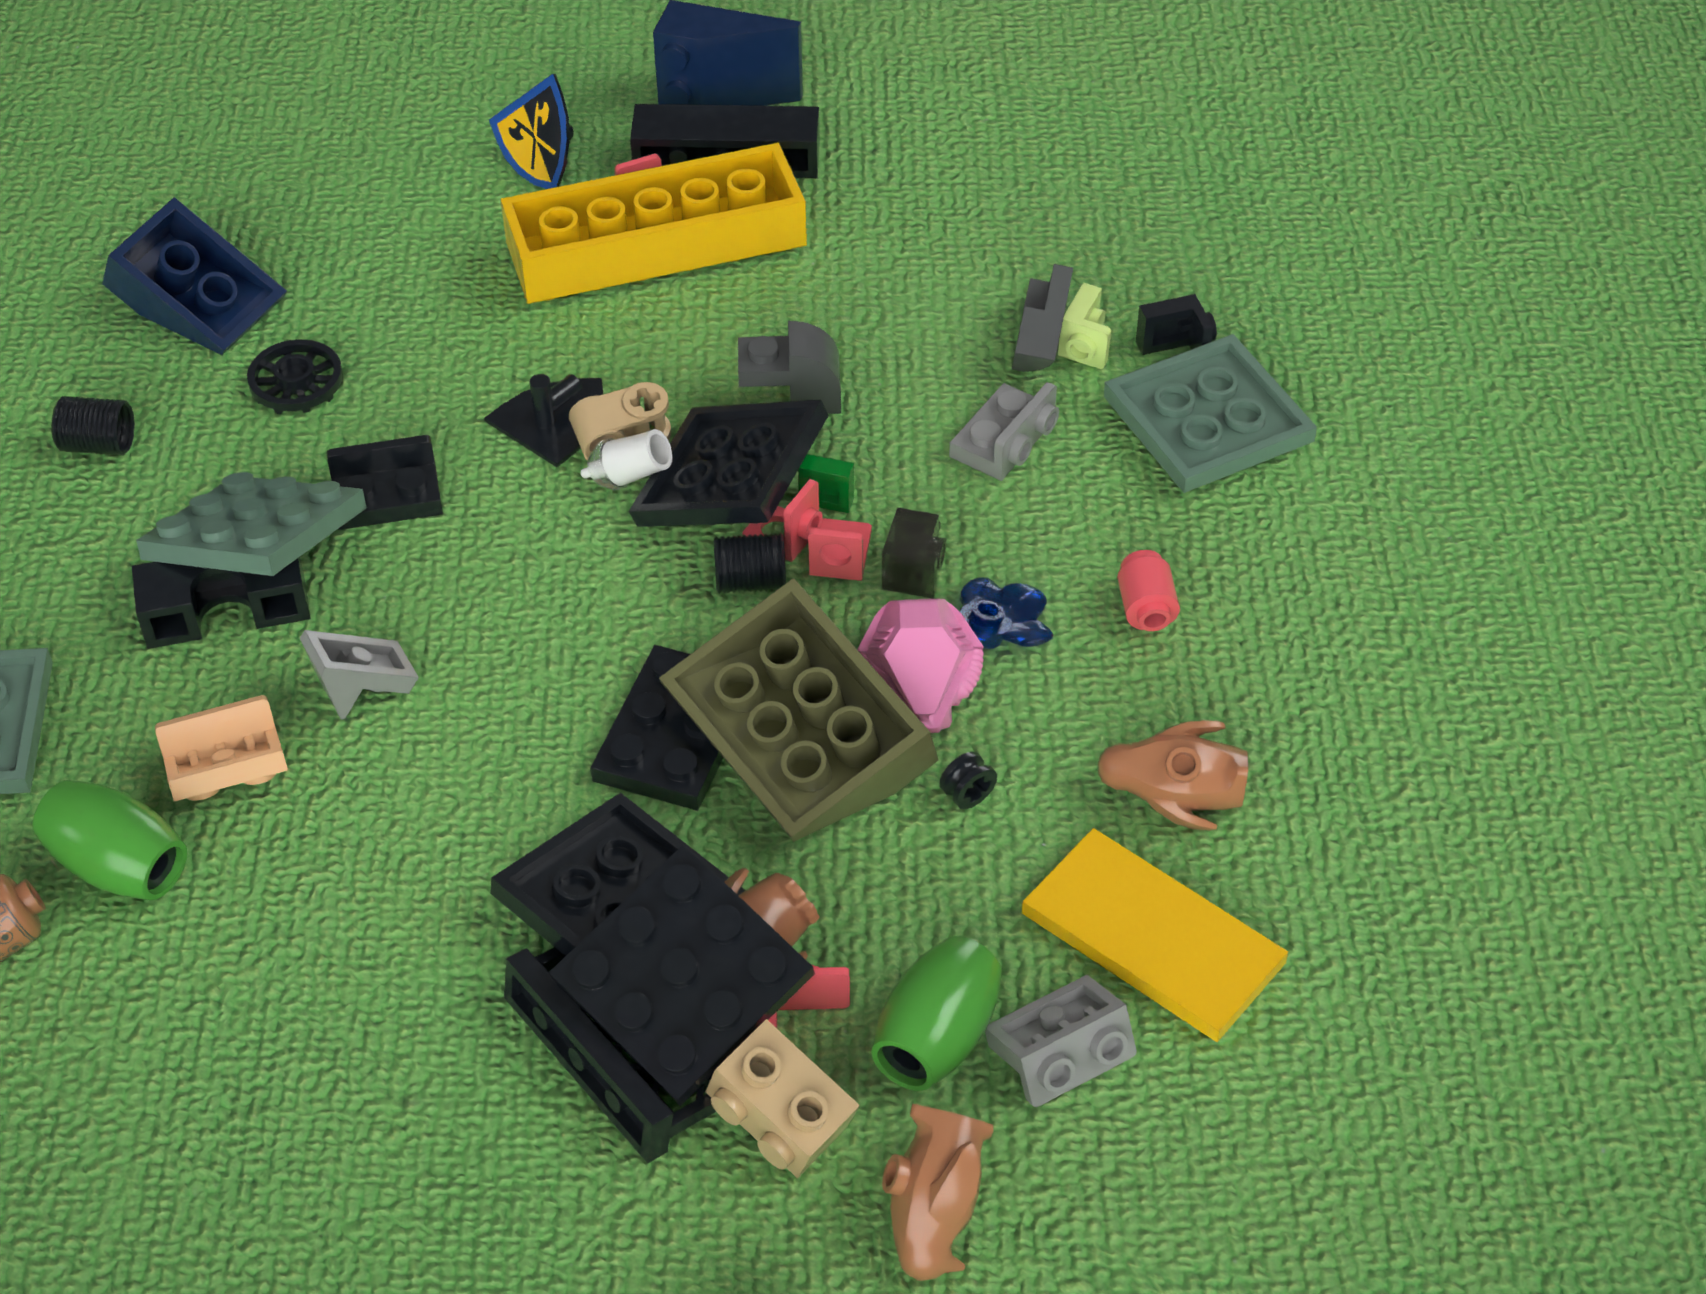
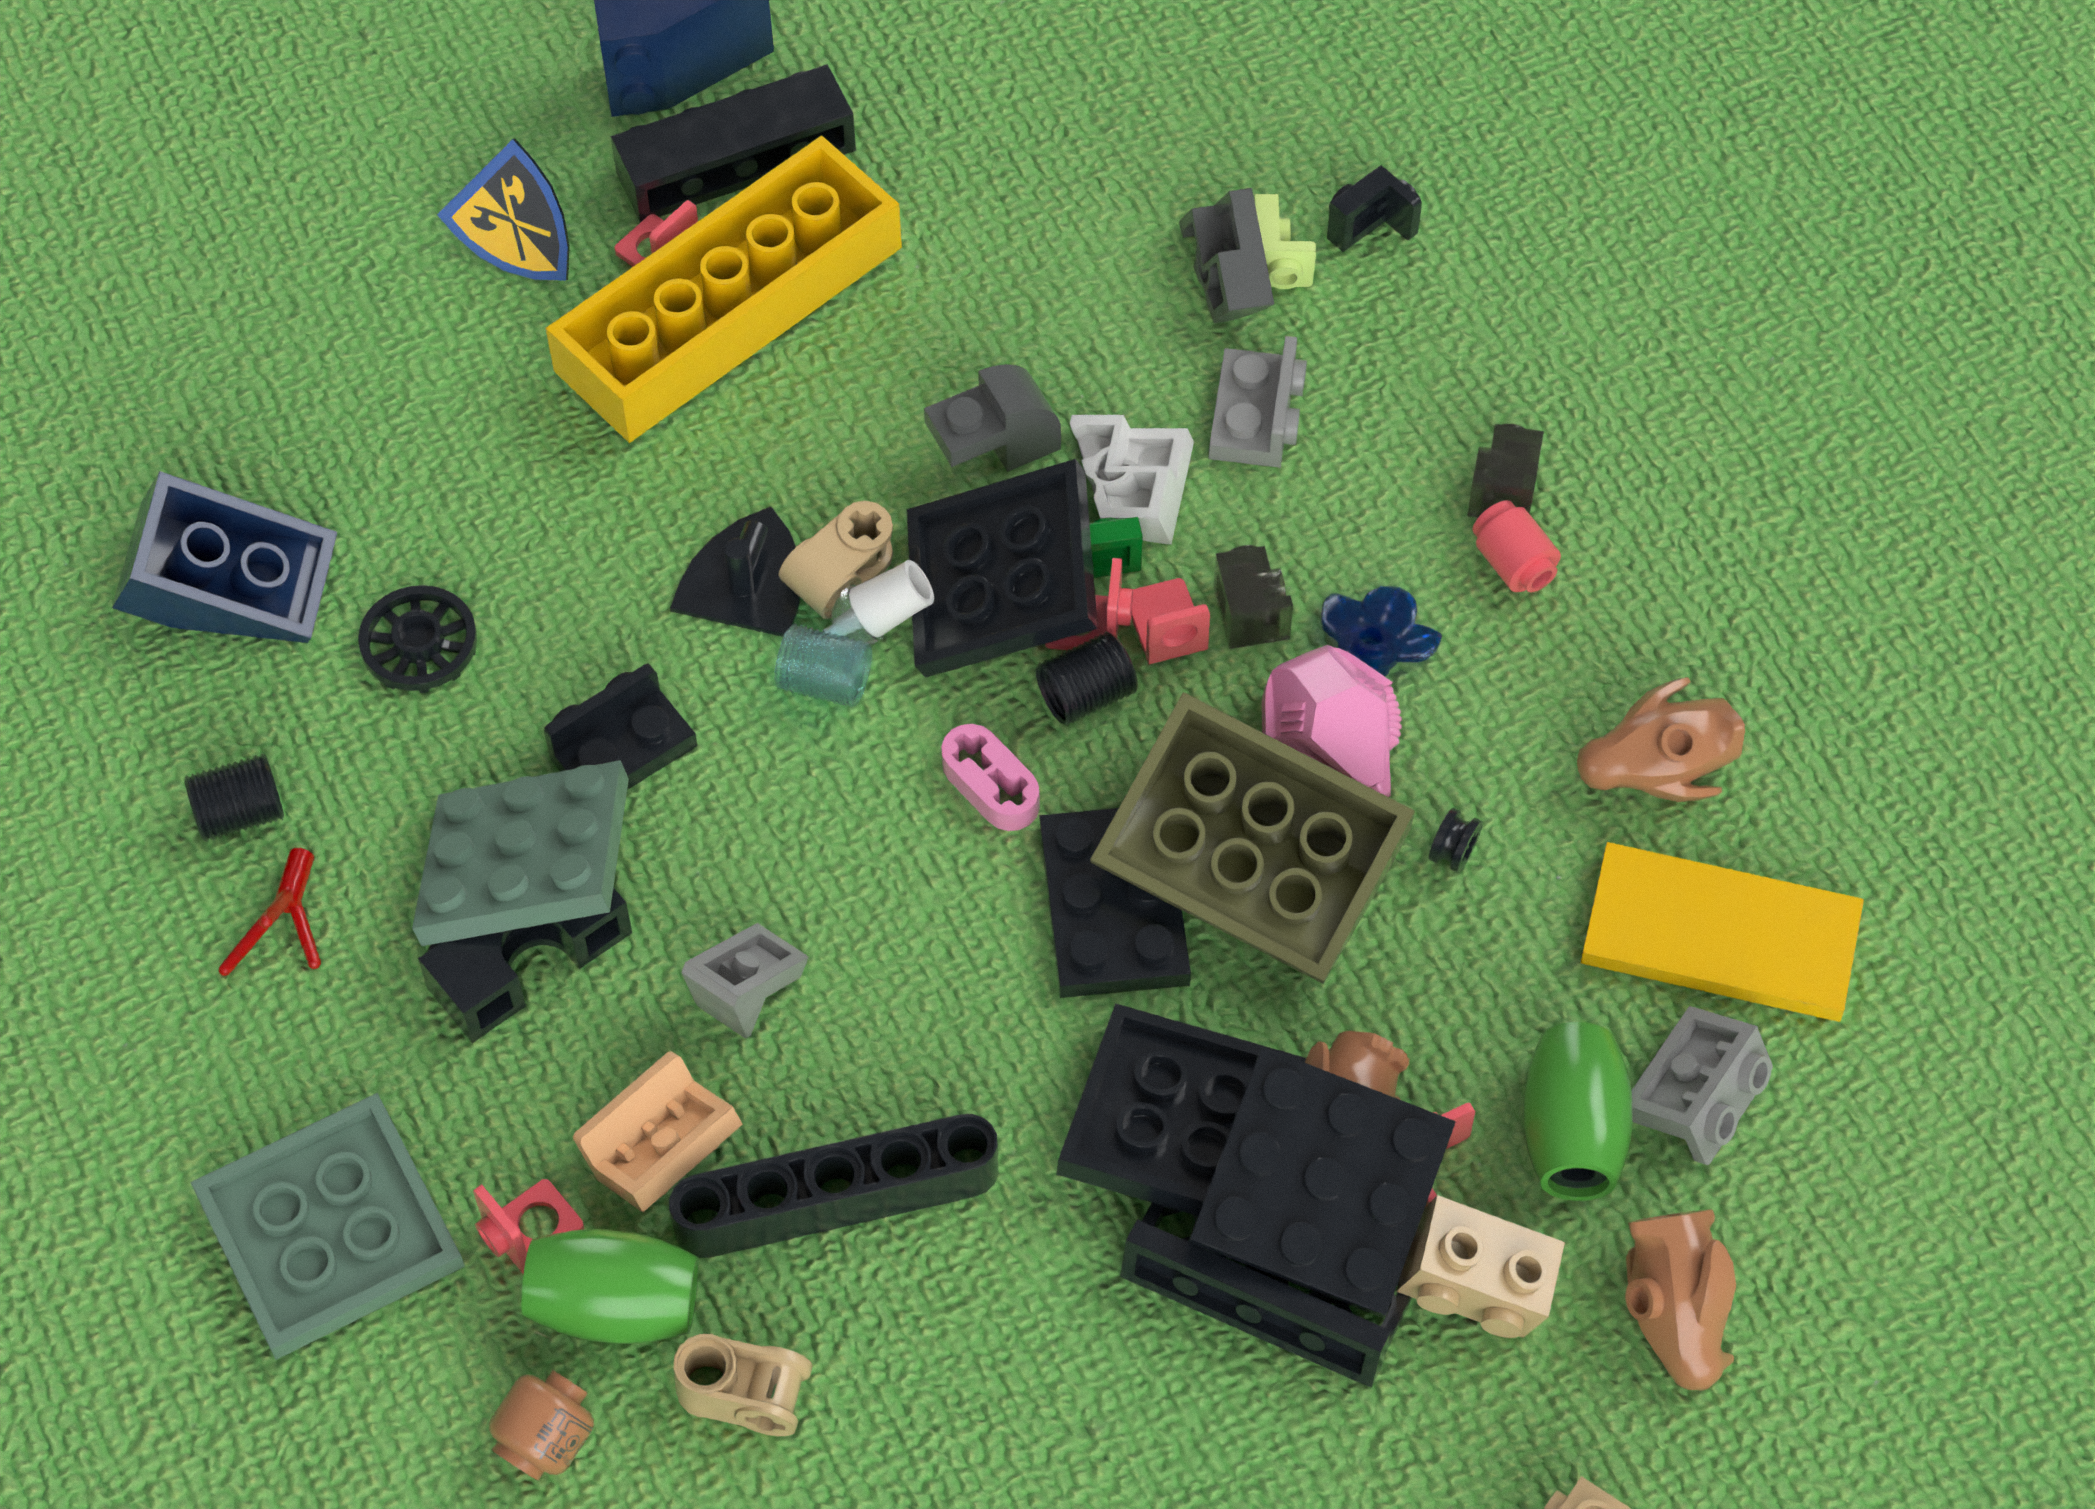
camera: 25 degrees left, 10 degrees up
sand green plate [1103,334,1317,493] -> none
none -> red plant [218,848,321,976]
none -> coral bracket [473,1179,584,1274]
none -> black beam [669,1114,999,1258]
none -> tan piece [673,1334,813,1436]
none -> clear light blue piece [774,623,872,708]
none -> bright pink beam [941,724,1040,831]
none -> white slope [1070,415,1194,544]
none -> clear smoke brick [1467,424,1544,518]

